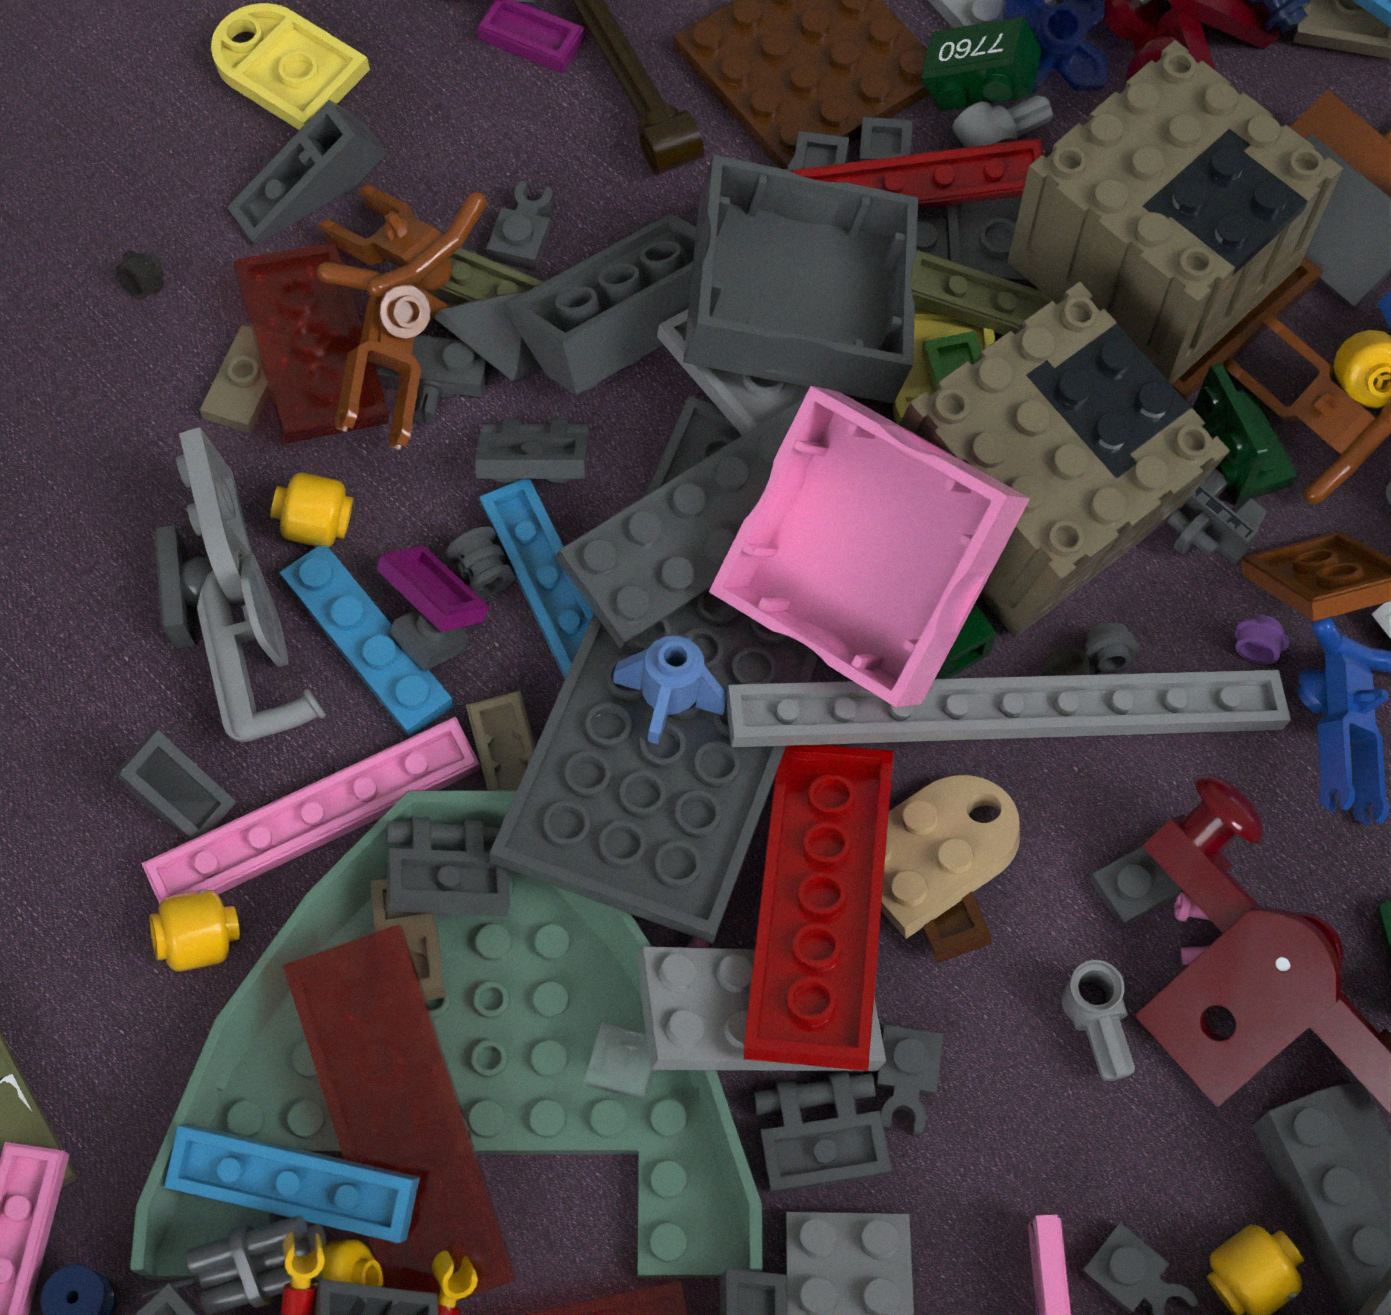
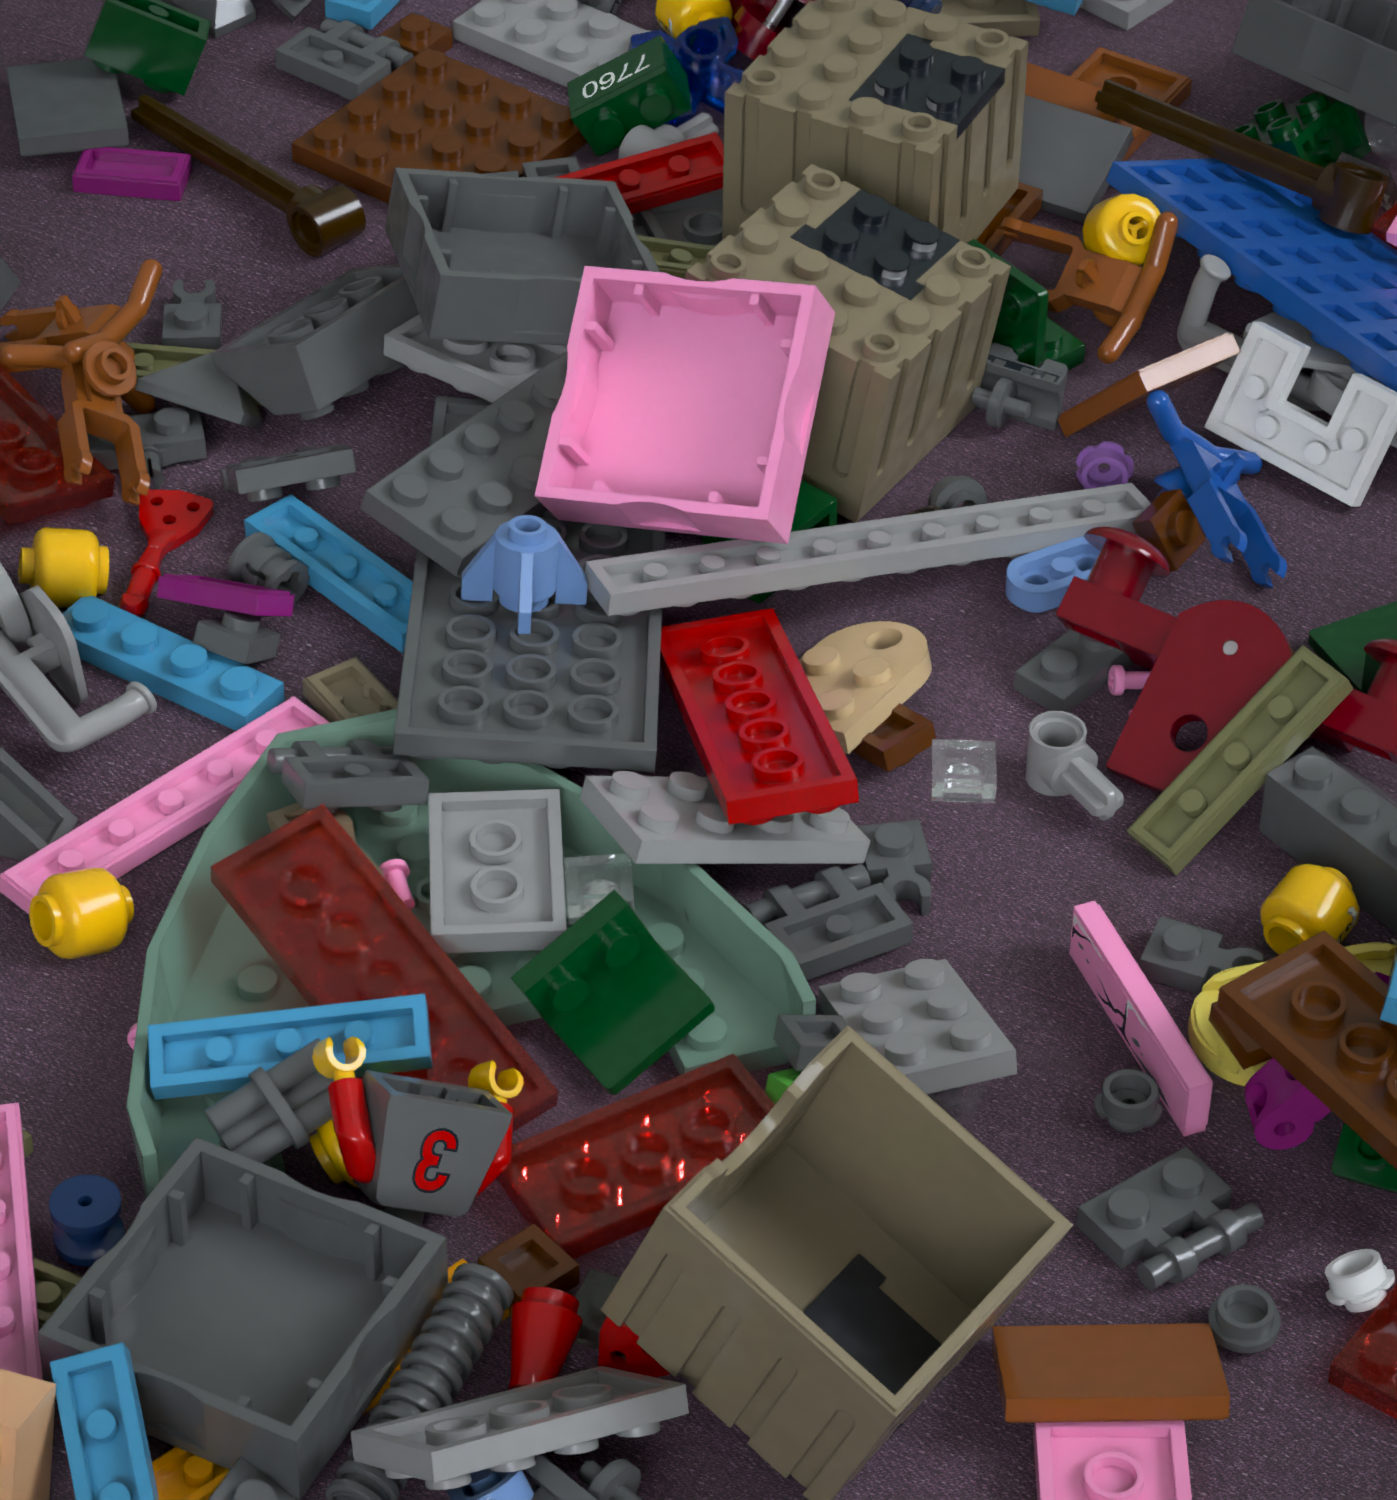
camera: 20 degrees left, 25 degrees down
none -> red piece [119,489,214,618]
none -> bright pink piece [379,859,415,913]
none -> light grey plate [428,789,567,954]
none -> dark green bracket [510,889,715,1095]
none -> clear plate [931,739,997,803]
none -> medium blue plate [1005,536,1100,613]
none -> olive tile [1126,645,1353,876]
none -> reddish brown plate [1132,489,1206,572]

